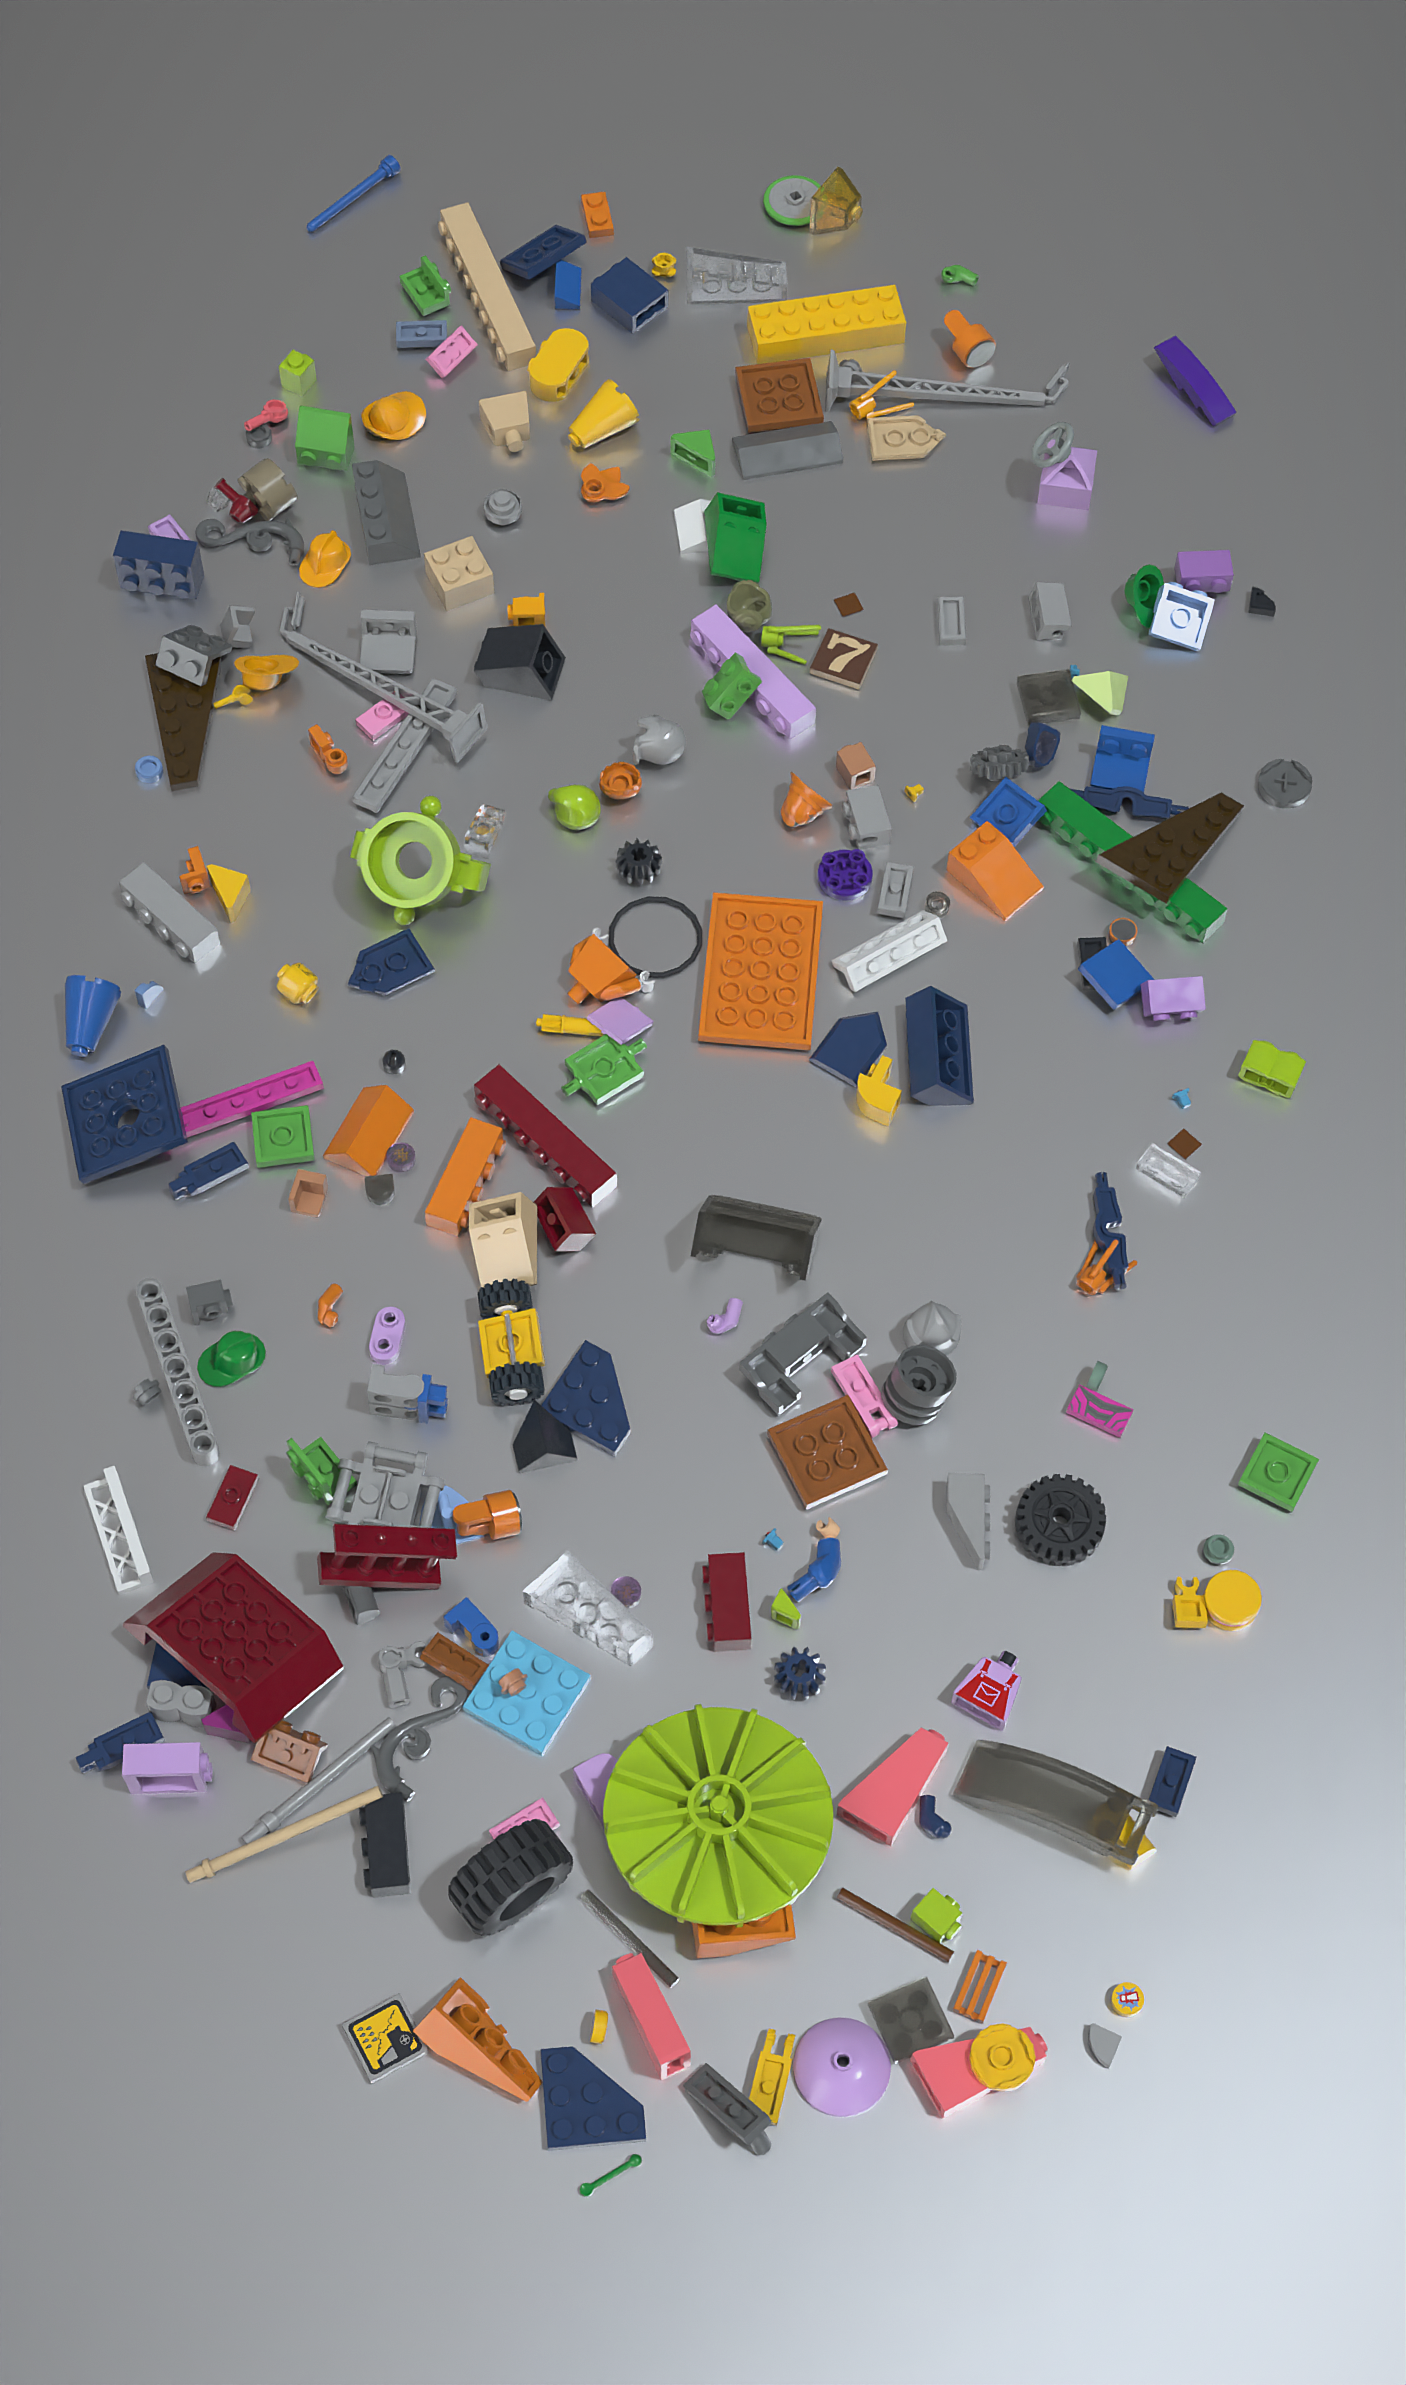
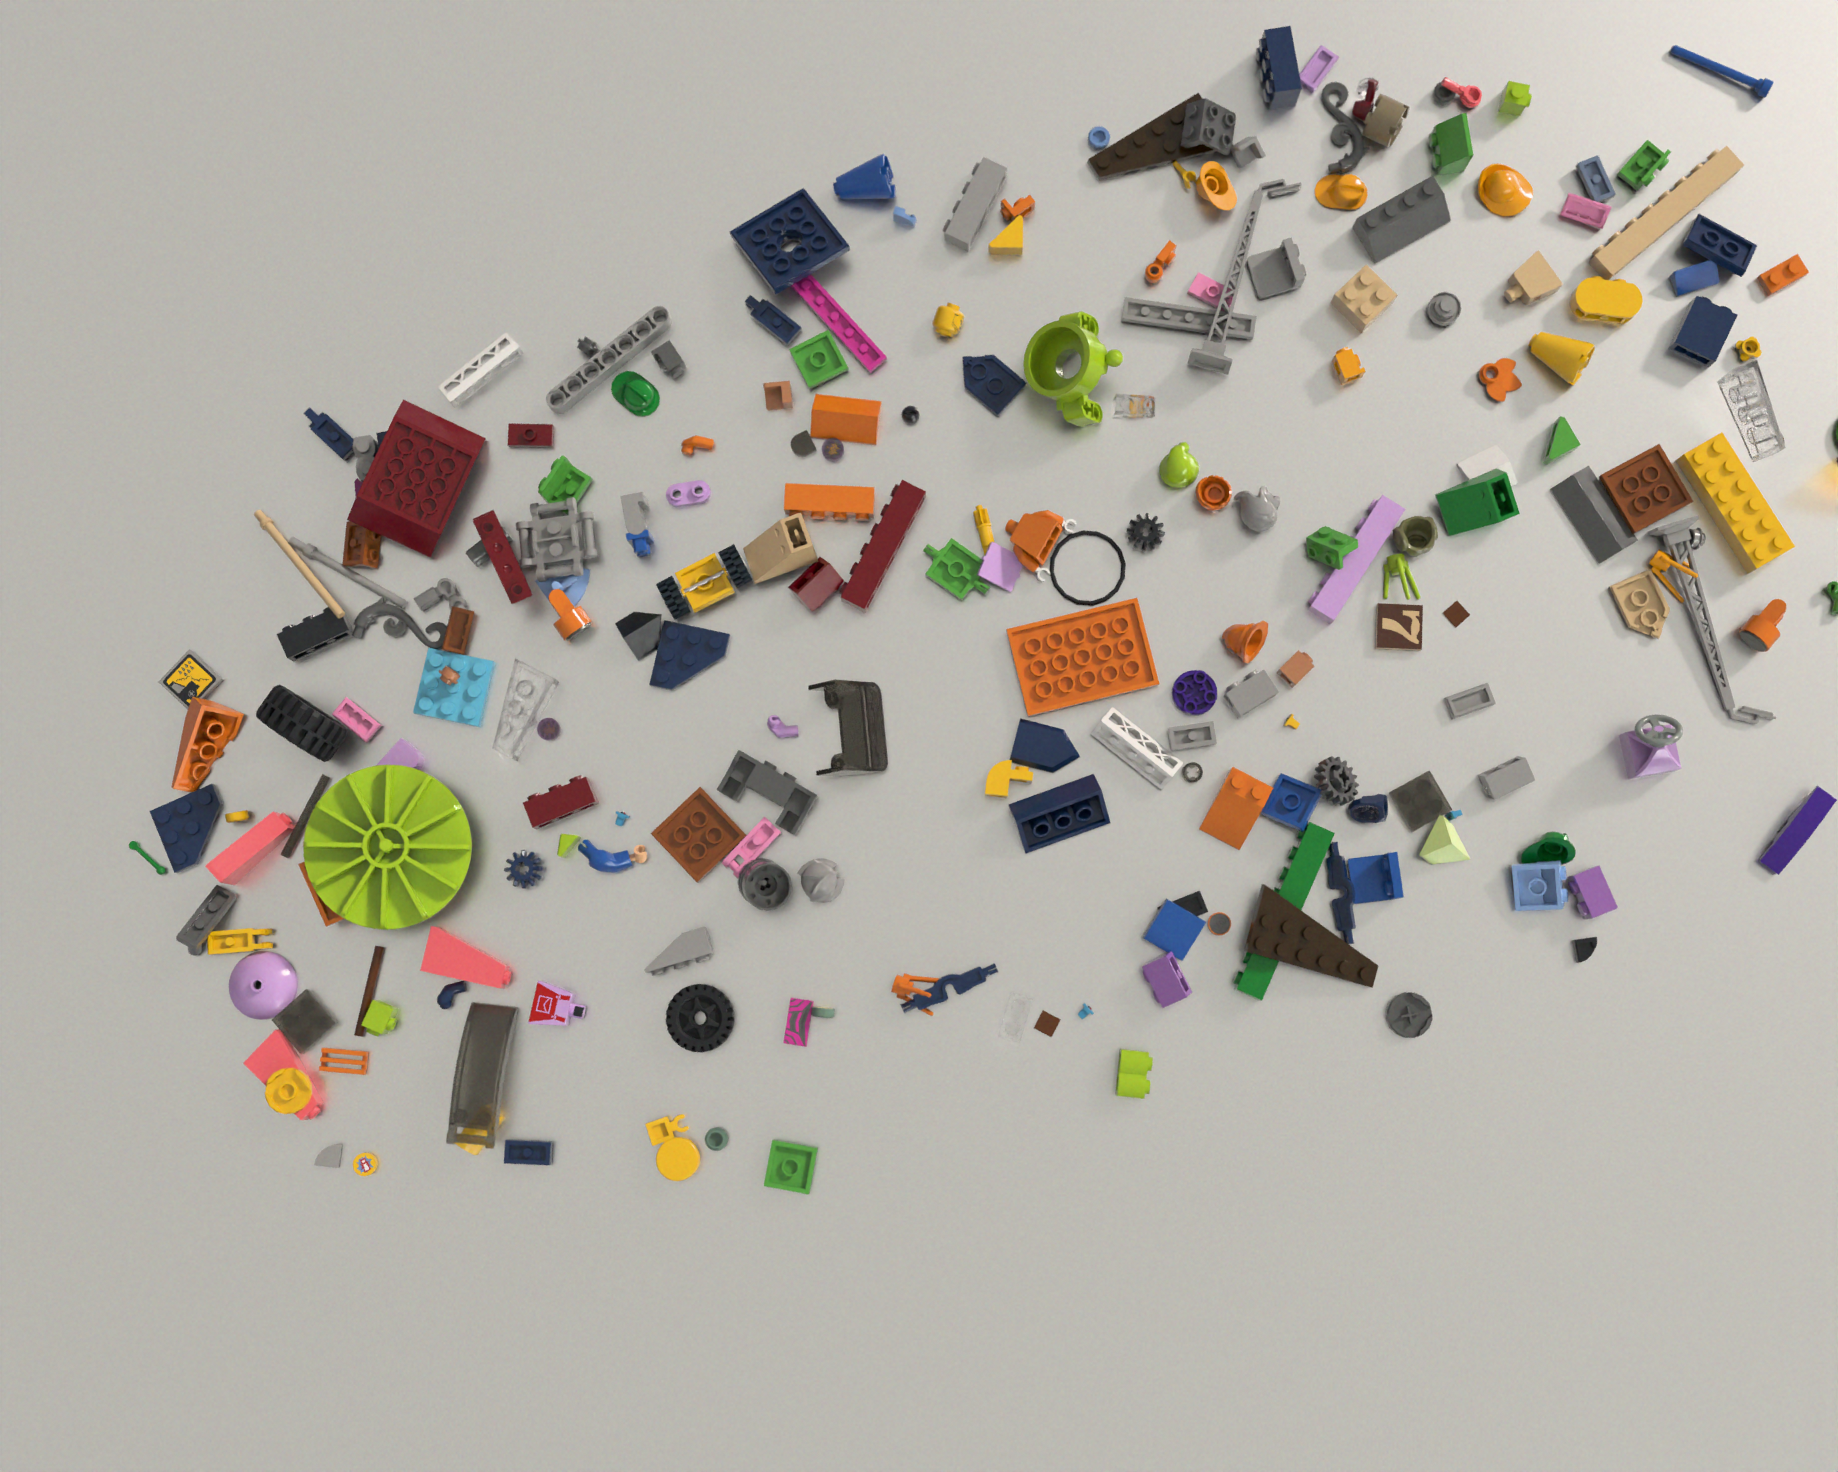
camera: 80 degrees right, 20 degrees up
lavender window [122,1742,213,1794] -> none
blue leg [443,1597,499,1657] -> none
black slope [474,624,566,700] -> none

